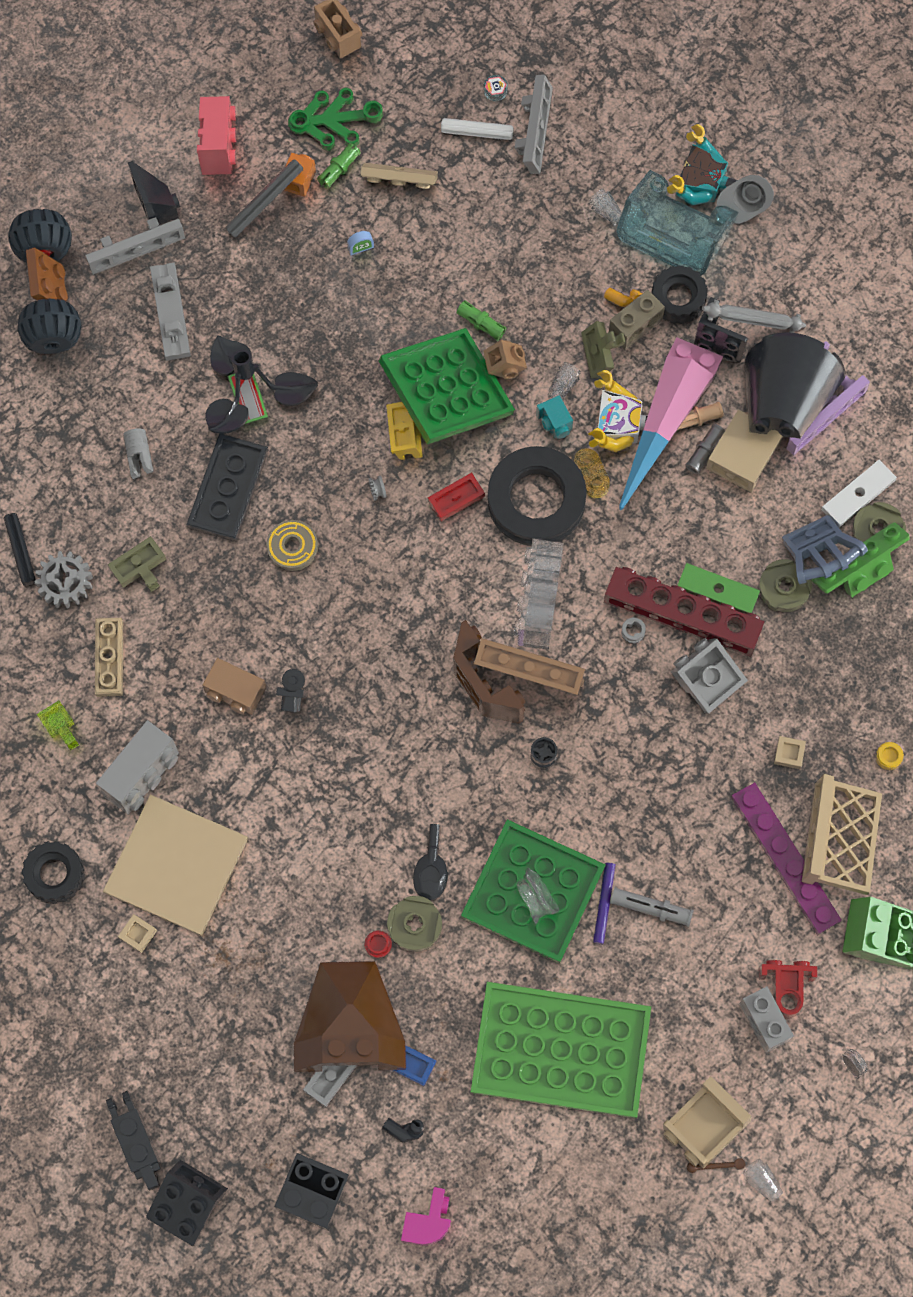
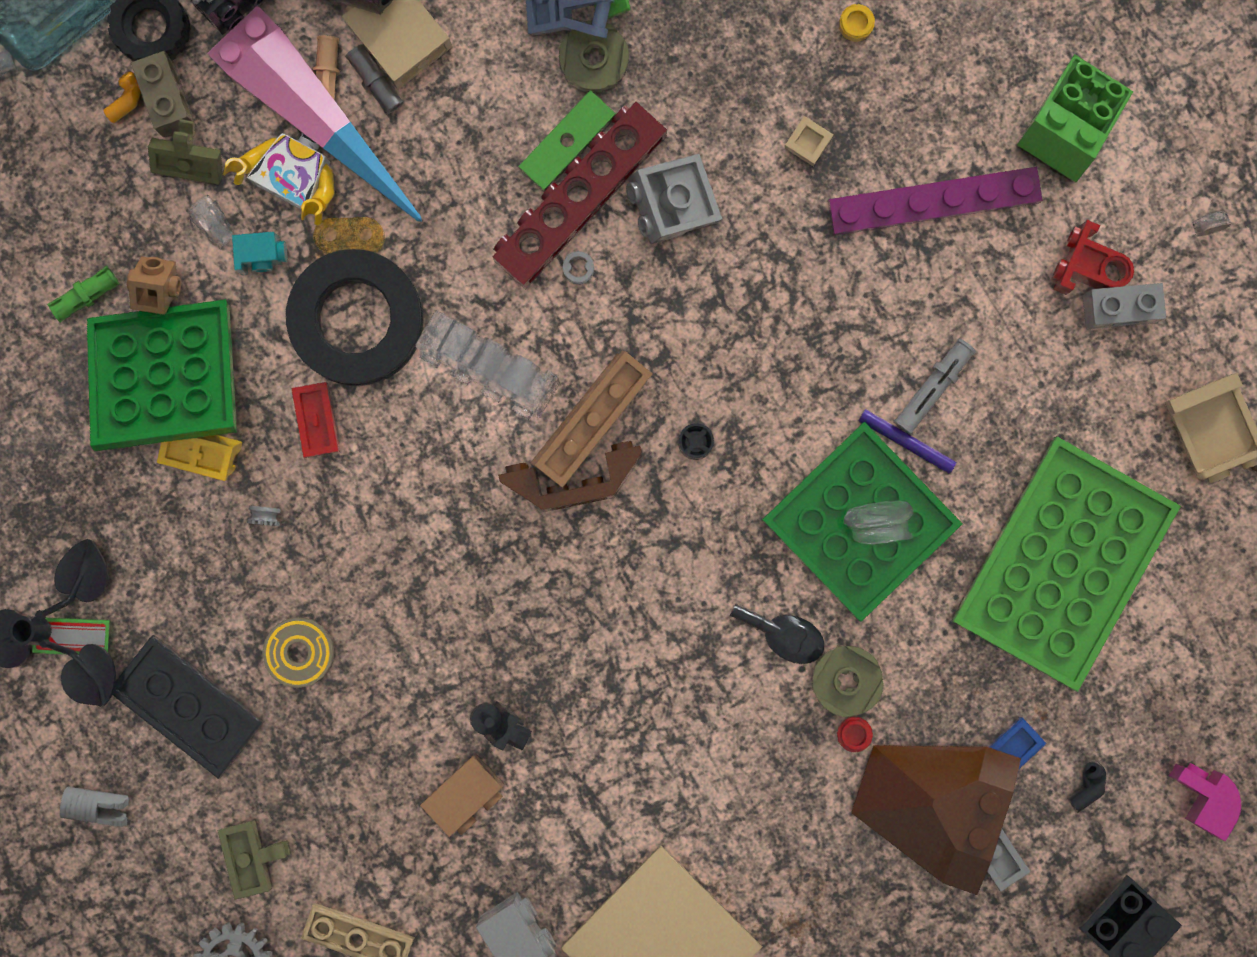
camera: 65 degrees left, 15 degrees up
tan fence [802,774,882,895] -> none

